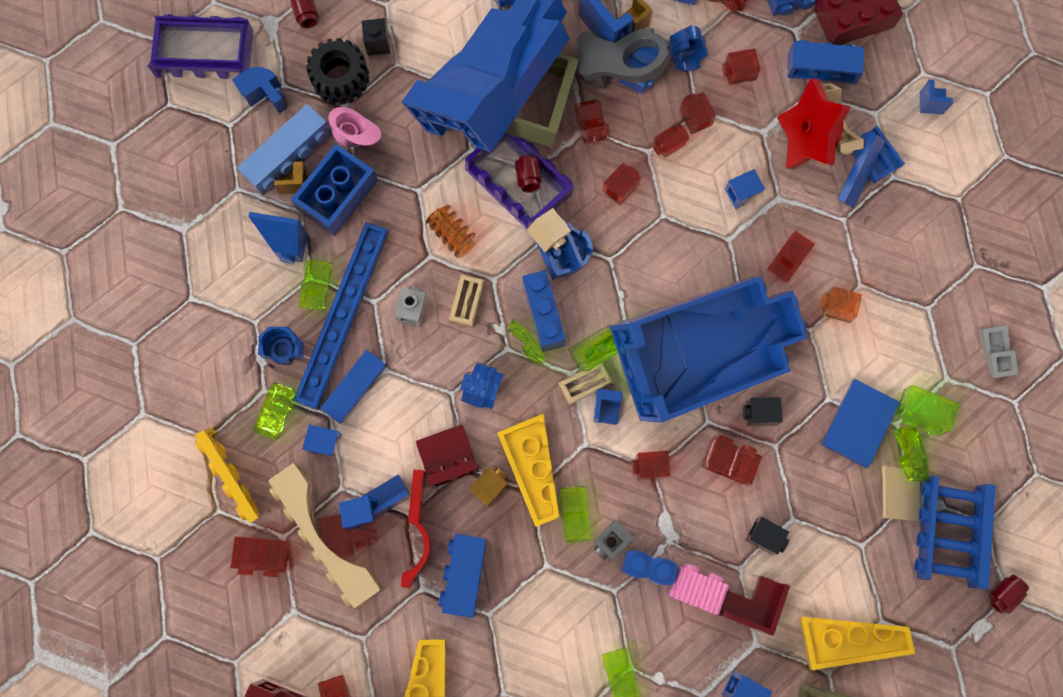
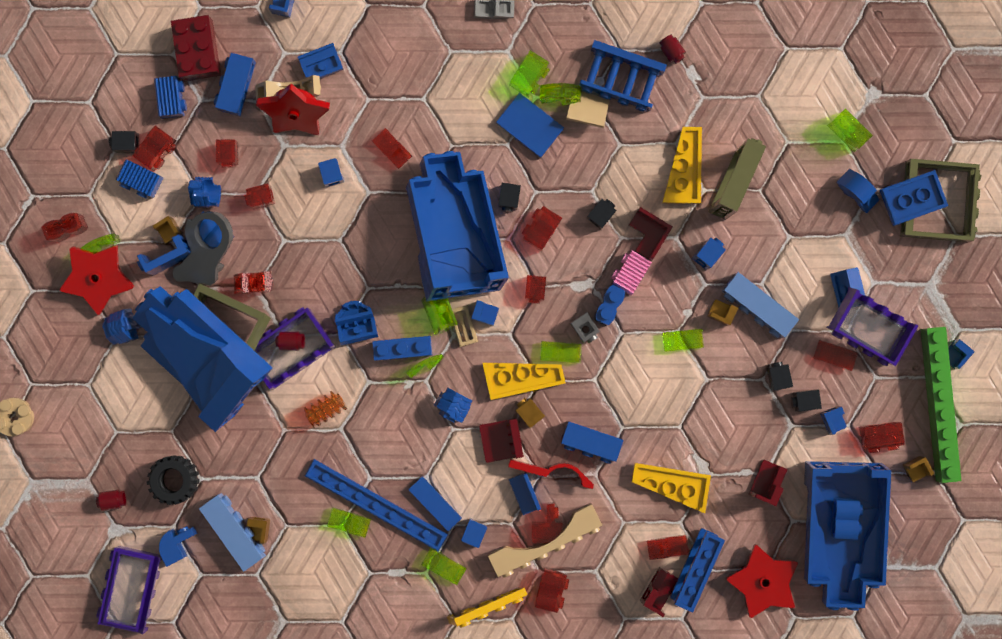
camera: 80 degrees left, 10 degrees up
blue slope [248,212,308,264] -> none
blue hair [258,327,304,365] -> none
blue brick [291,144,378,236] -> none
bright pink piece [328,107,381,147] -> none
blue panel [339,495,376,530] -> none
black brick [361,18,390,55] -> none
light grey brick [394,286,428,327] -> none
tan tile [449,274,485,328] -> none
tan brick [527,208,571,252] -> none
clear red brick [602,163,641,206] -> none
clear red brick [652,124,689,157] -> none
clear orange brick [820,286,862,323] -> none
blue tile [838,132,885,208] -> none

